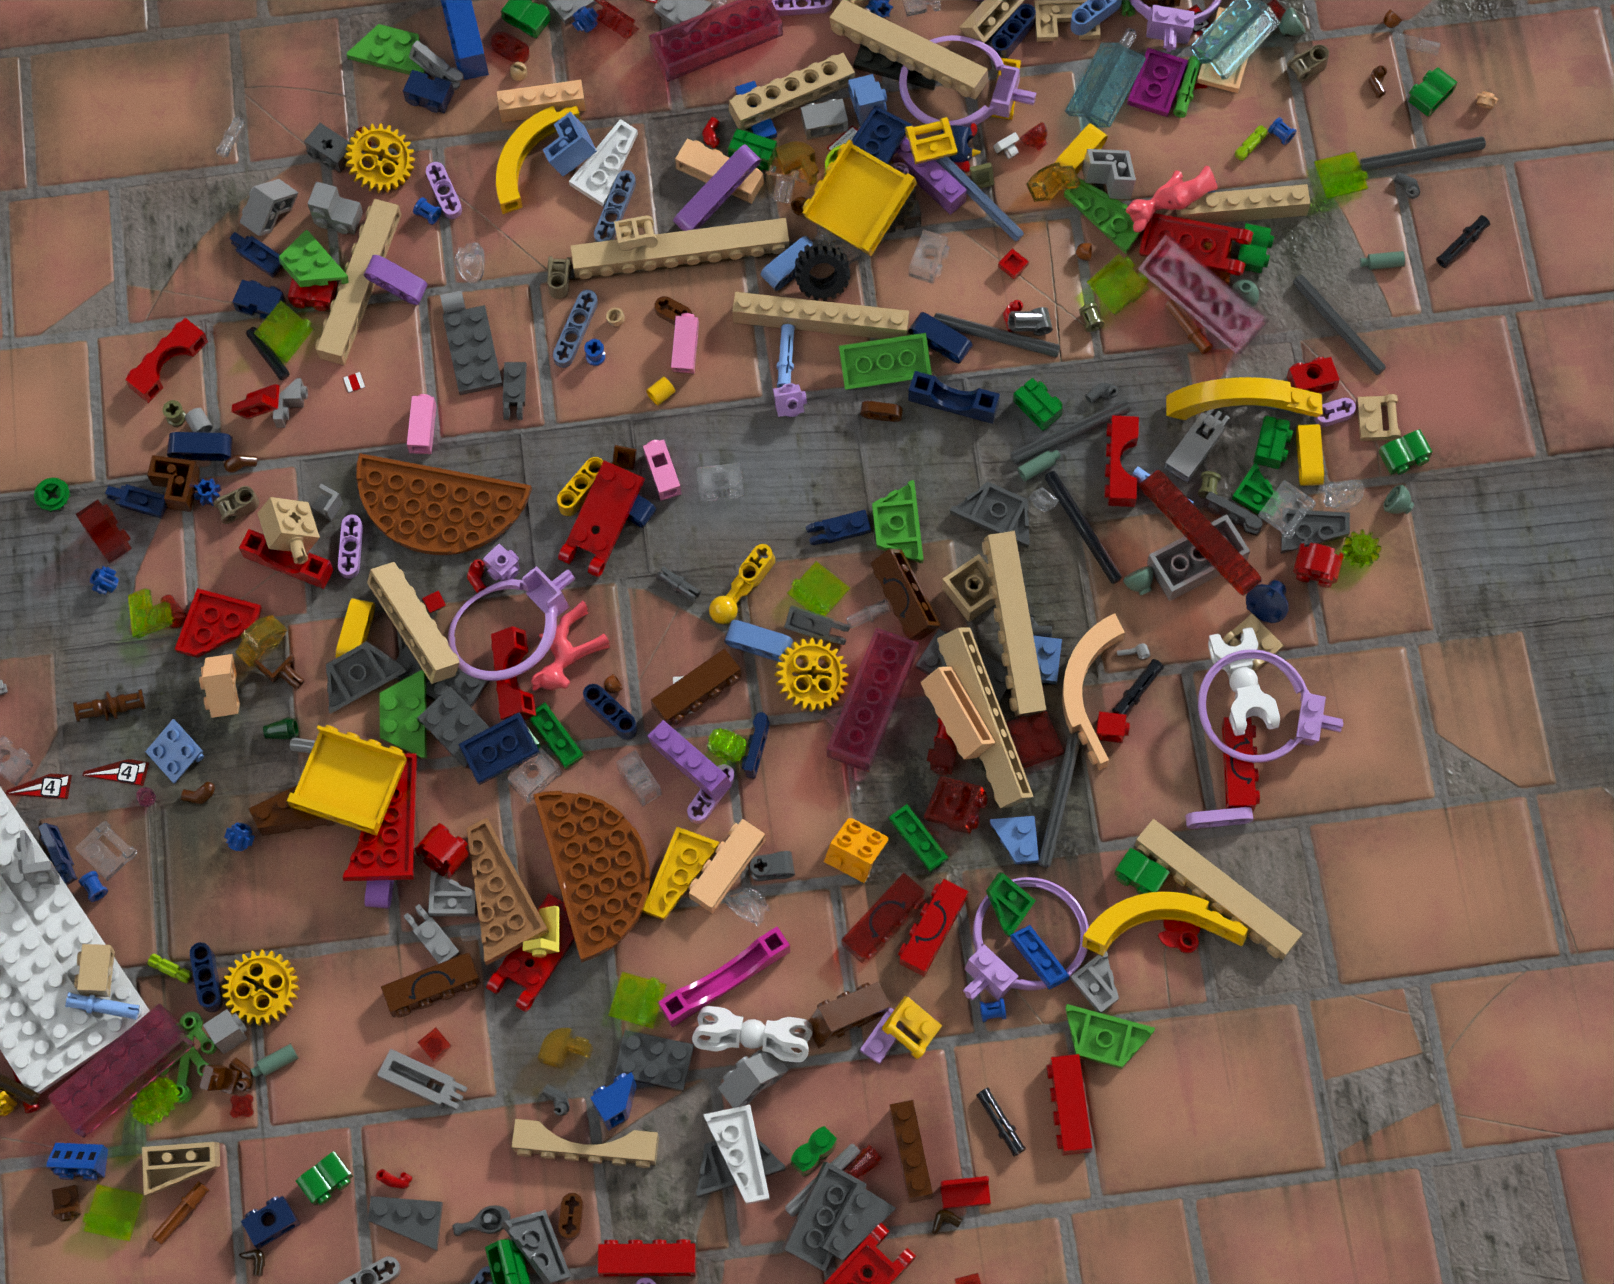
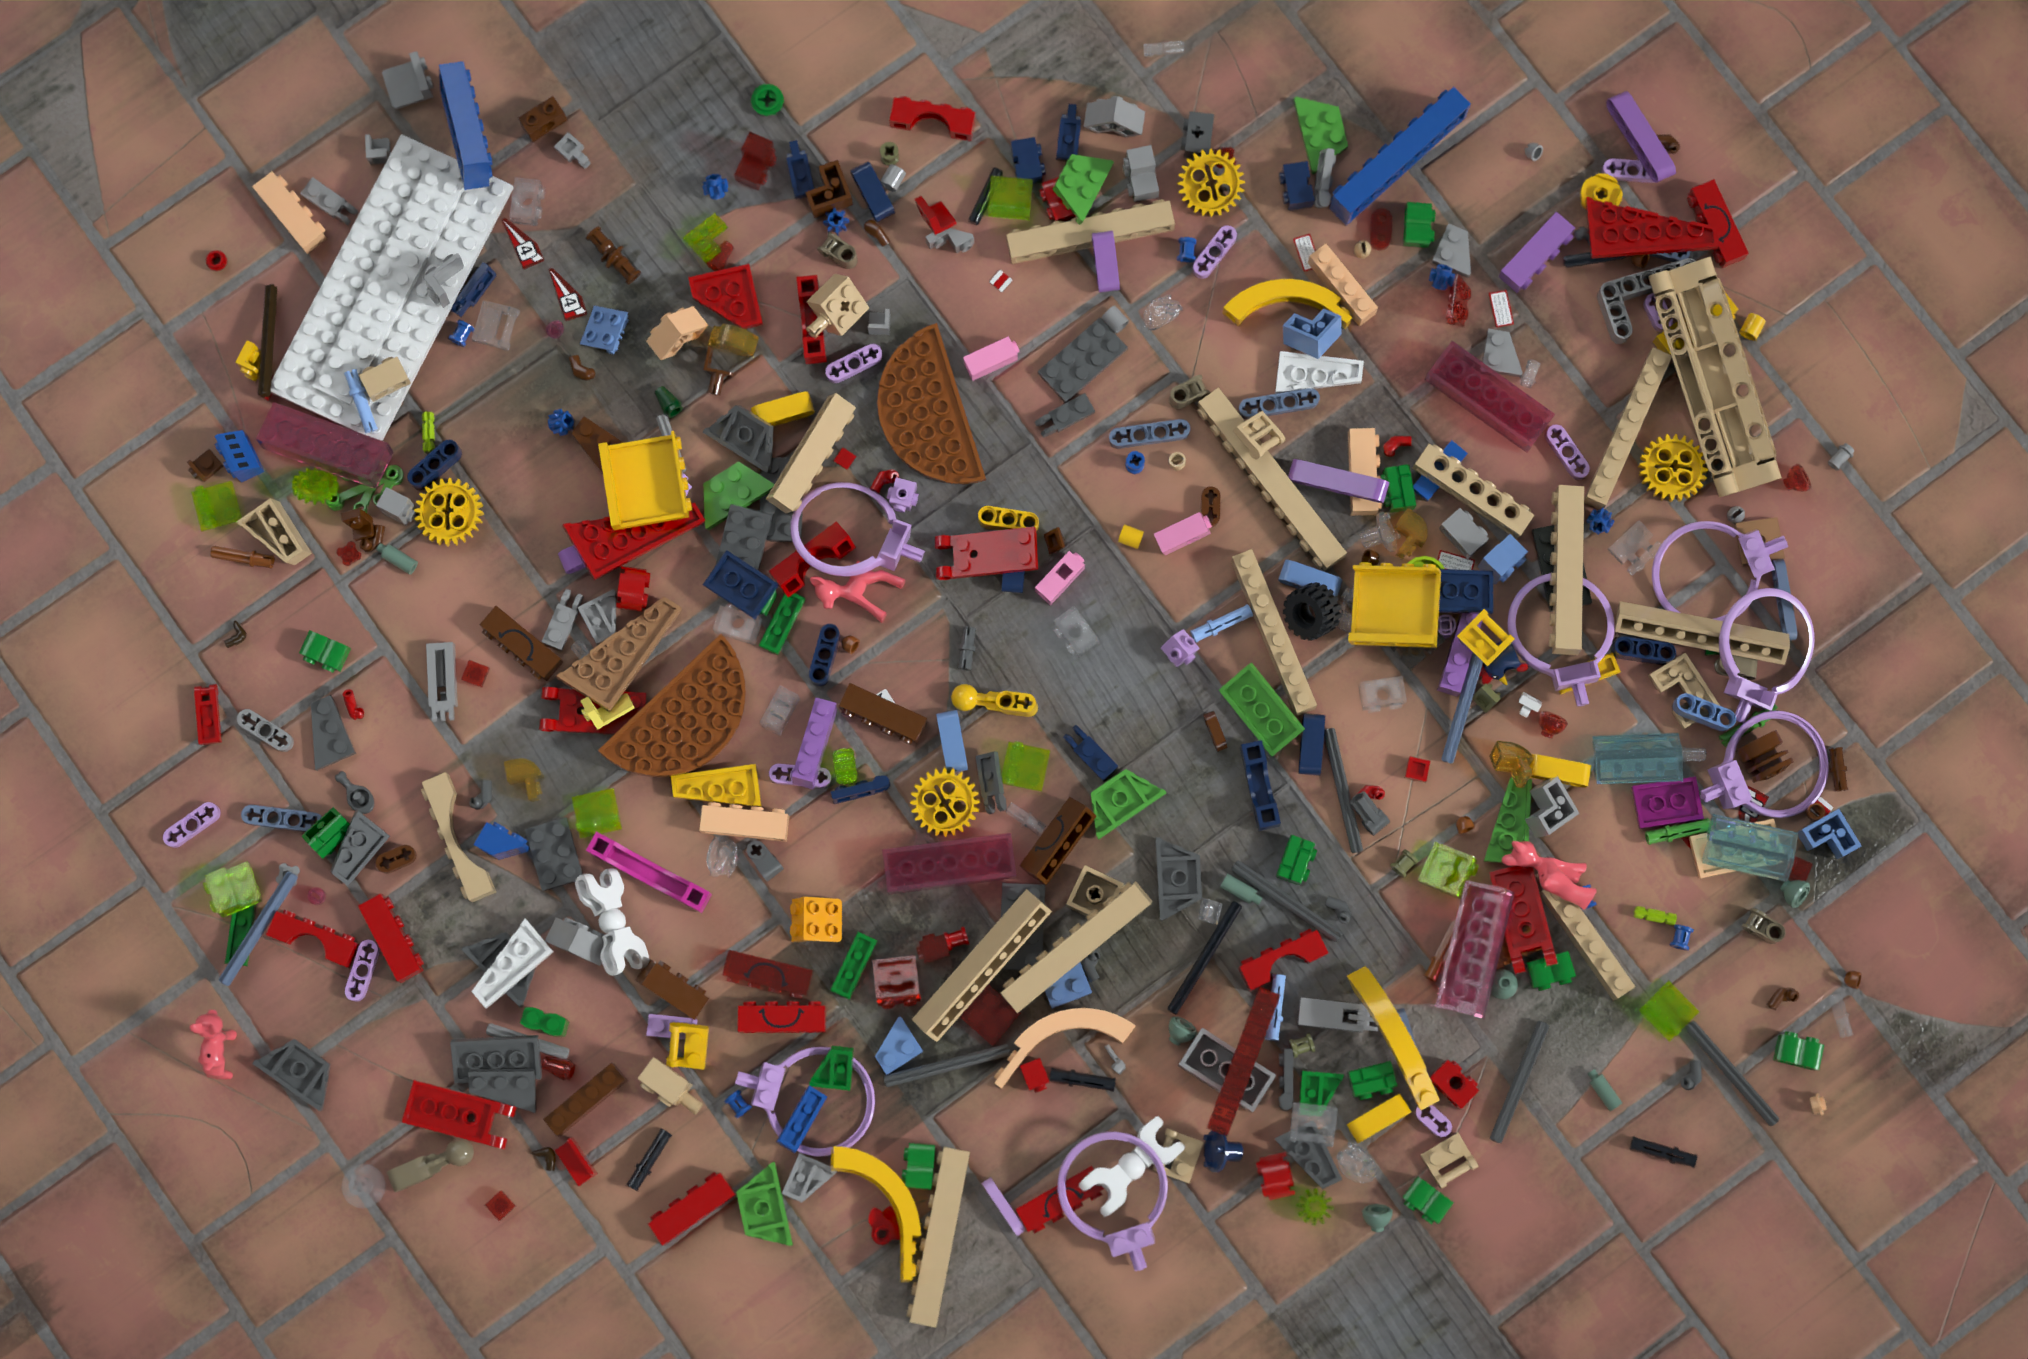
camera: 60 degrees right, 10 degrees up
dark blue brick [241,1196,300,1249] -> none
light nougat brick [920,666,995,760] -> none
none -> tan brick [638,1057,703,1115]
none -> white sticker [1293,234,1316,272]

